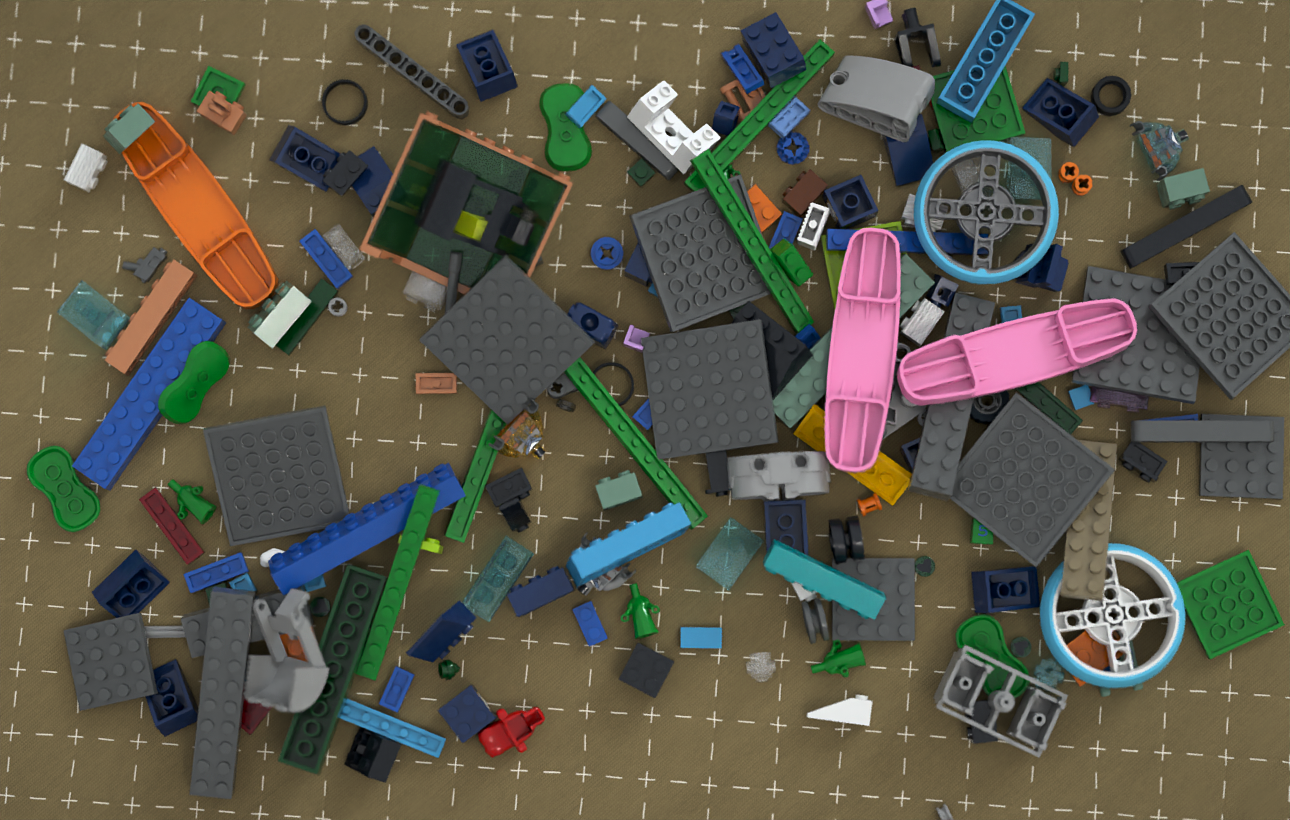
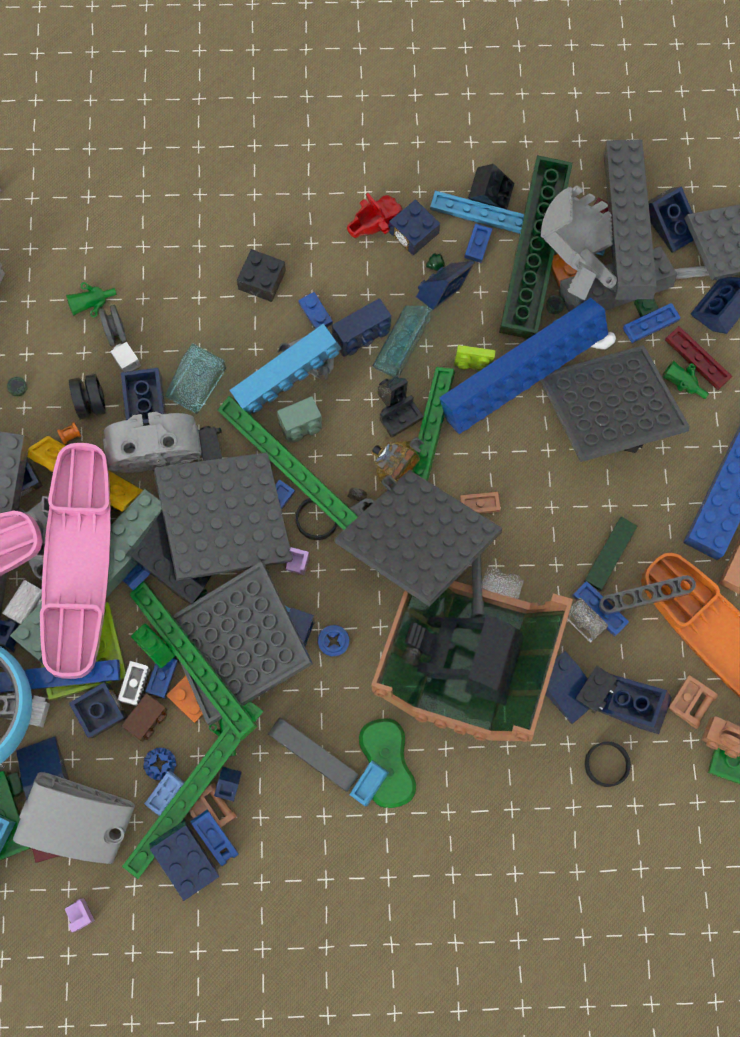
camera: 160 degrees right, 10 degrees down
green plate [158,341,230,424] -> none
dark azure tile [229,573,258,591] -> none
brick [248,280,312,348] -> none
light grey bush [328,297,348,317] -> none
dark grey beam [354,24,470,119] -> none
green plate [356,484,440,681] -> none
neon yellow slope [454,211,488,241] -> none
dark blue slope [456,30,518,102] -> none
dark blue piece [567,302,618,349] -> none
green piece [621,583,660,639] -> none
white plate [627,81,721,174] -> none
dark green plate [627,158,656,187] -> none
dark azure tile [681,627,722,648] -> none
clear brick [746,652,776,682] -> none
teal brick [763,539,886,620] -> none
white slope [806,694,872,726] -> none
dark grey plate [832,558,915,641] -> none
black piece [894,8,941,68] -> none
none -> dark grey beam [599,575,696,615]
none -> nougat plate [668,675,718,729]

